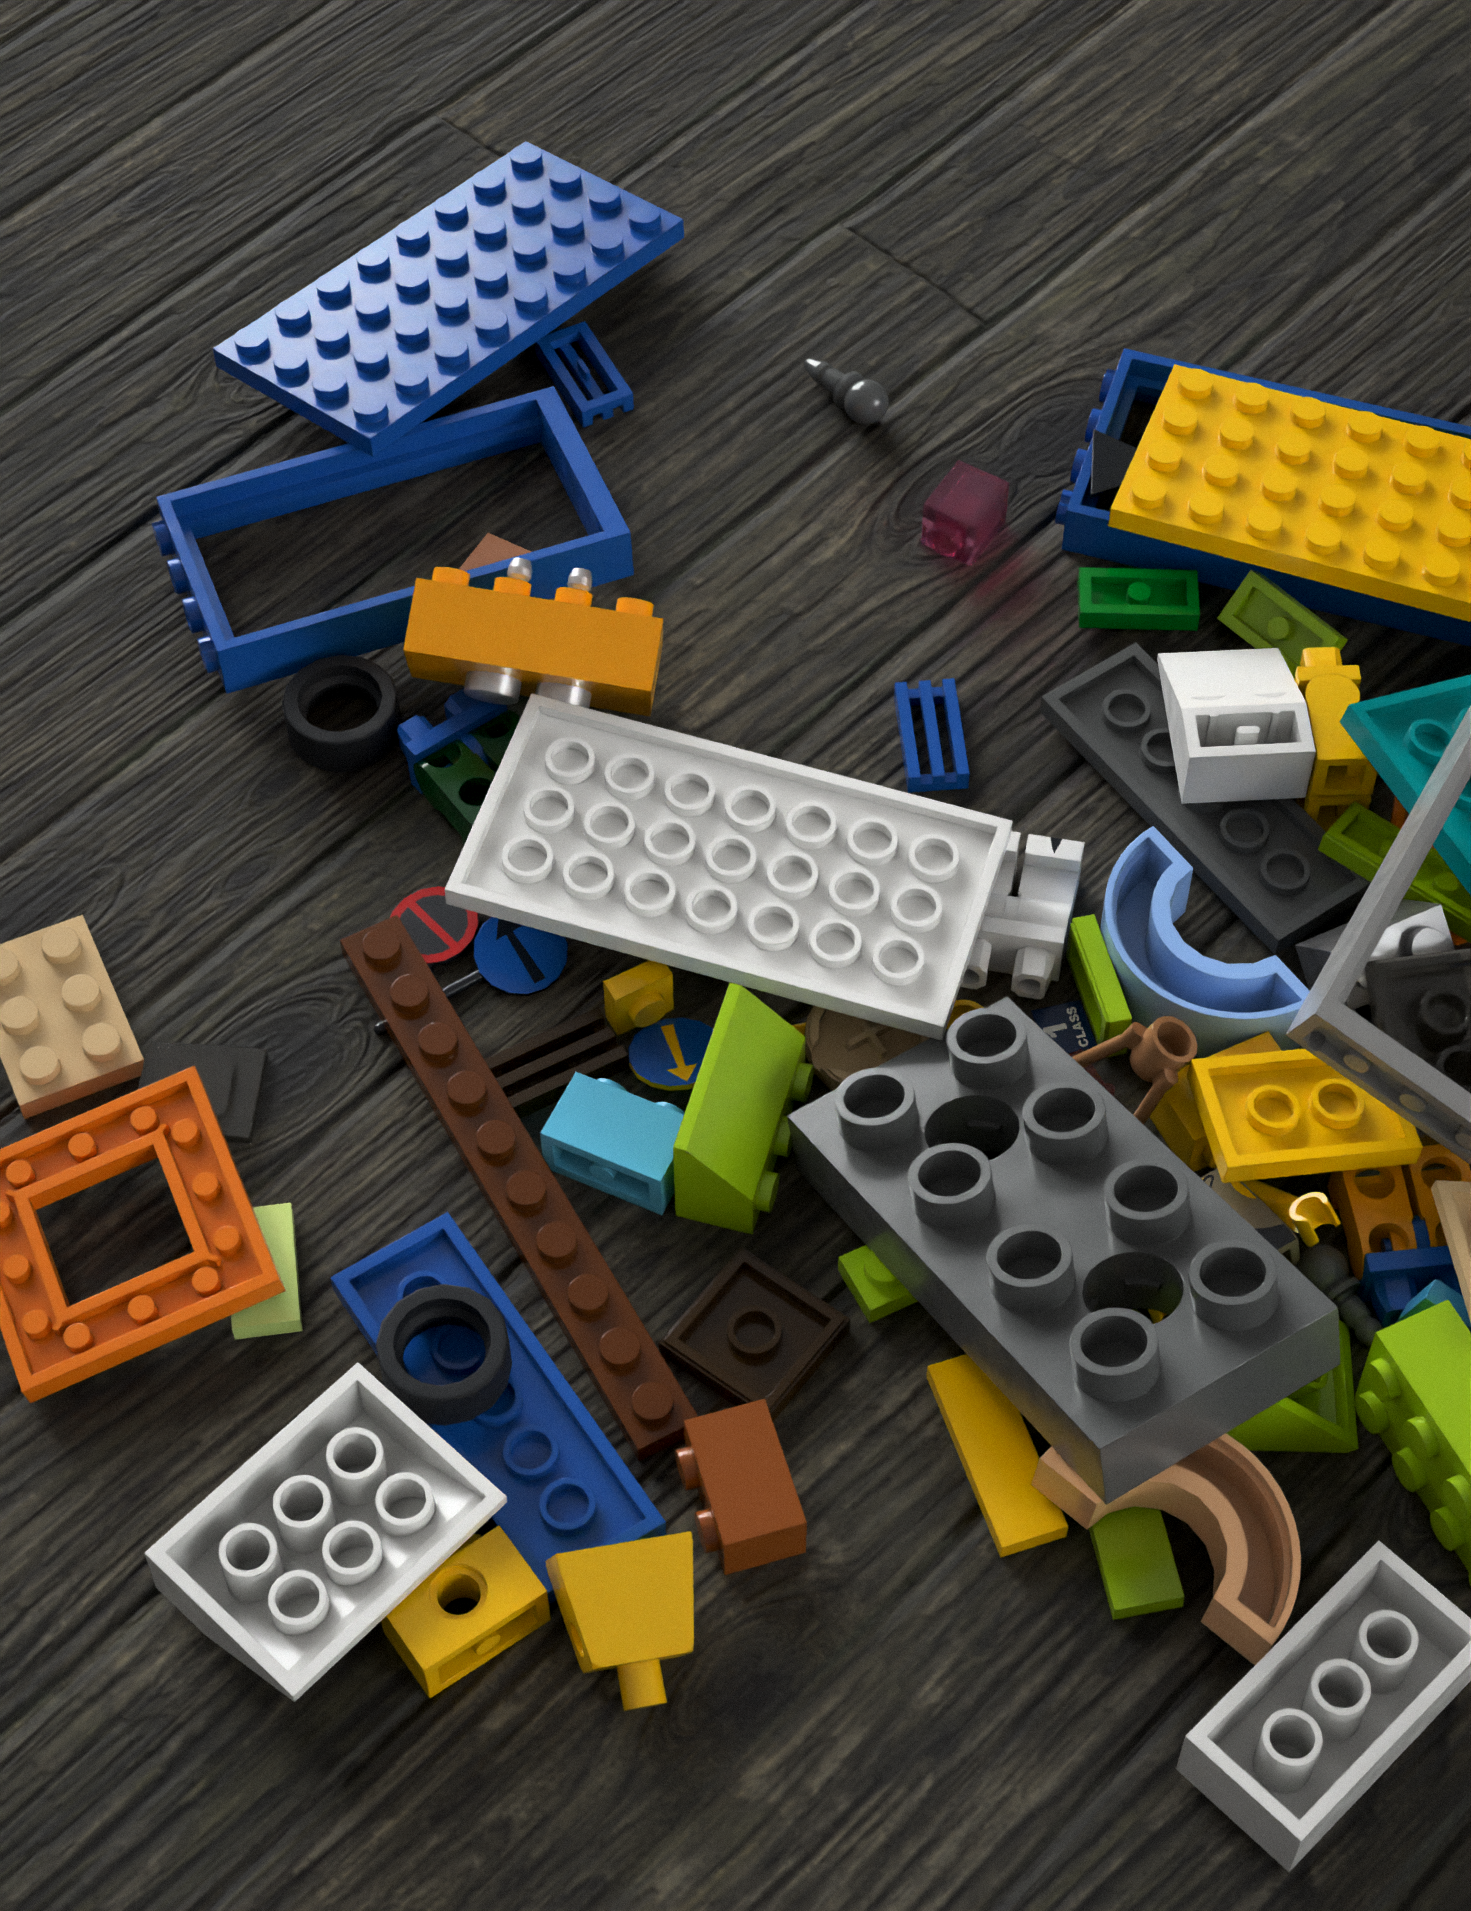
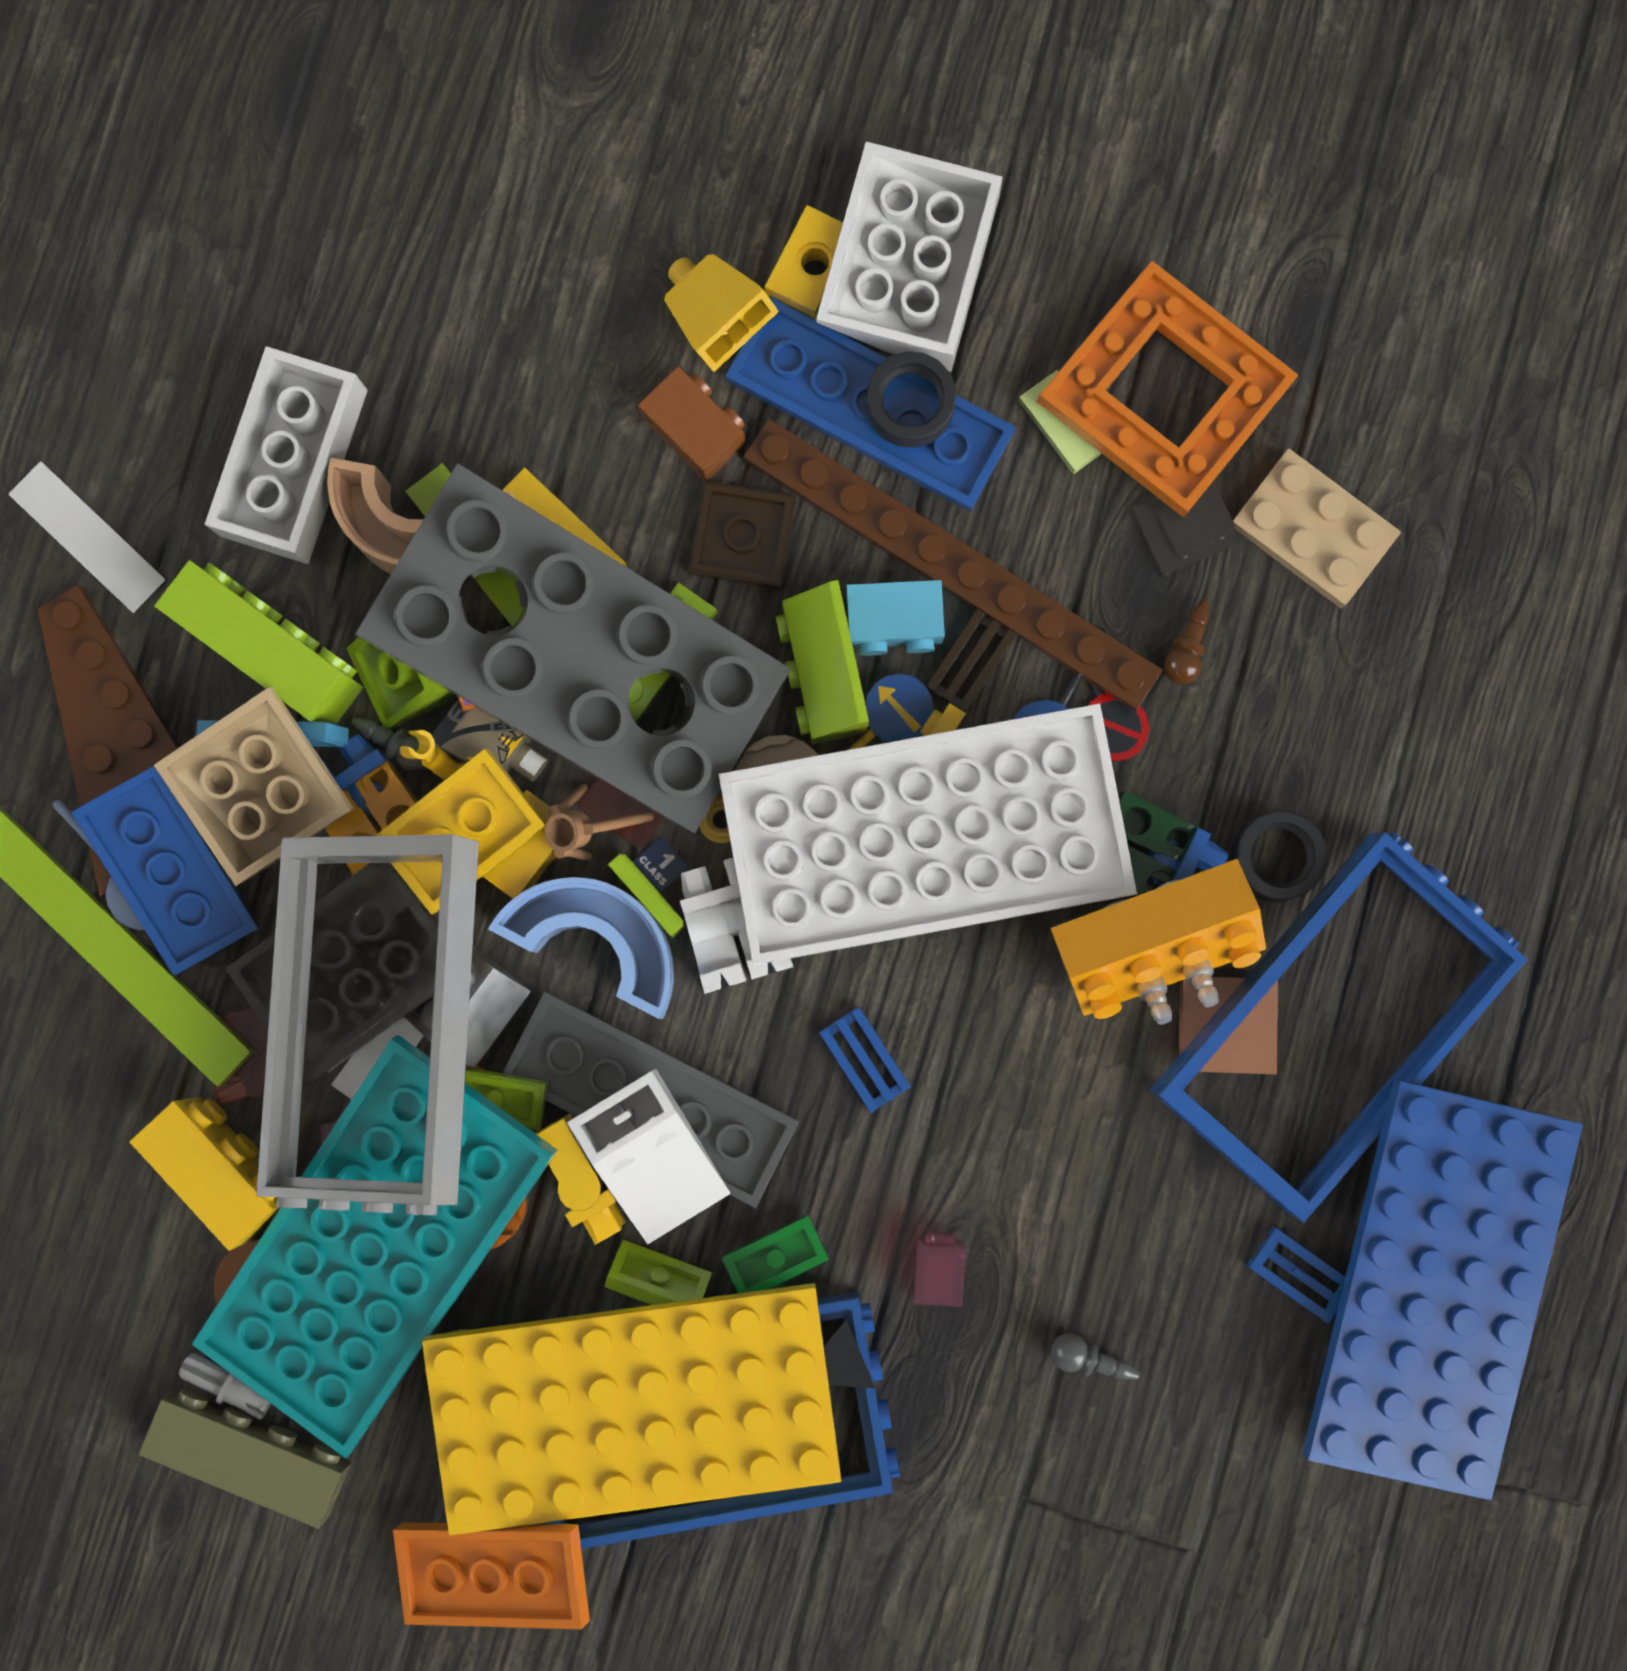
camera: 155 degrees right, 30 degrees up
none -> reddish brown bar [1164,599,1209,685]

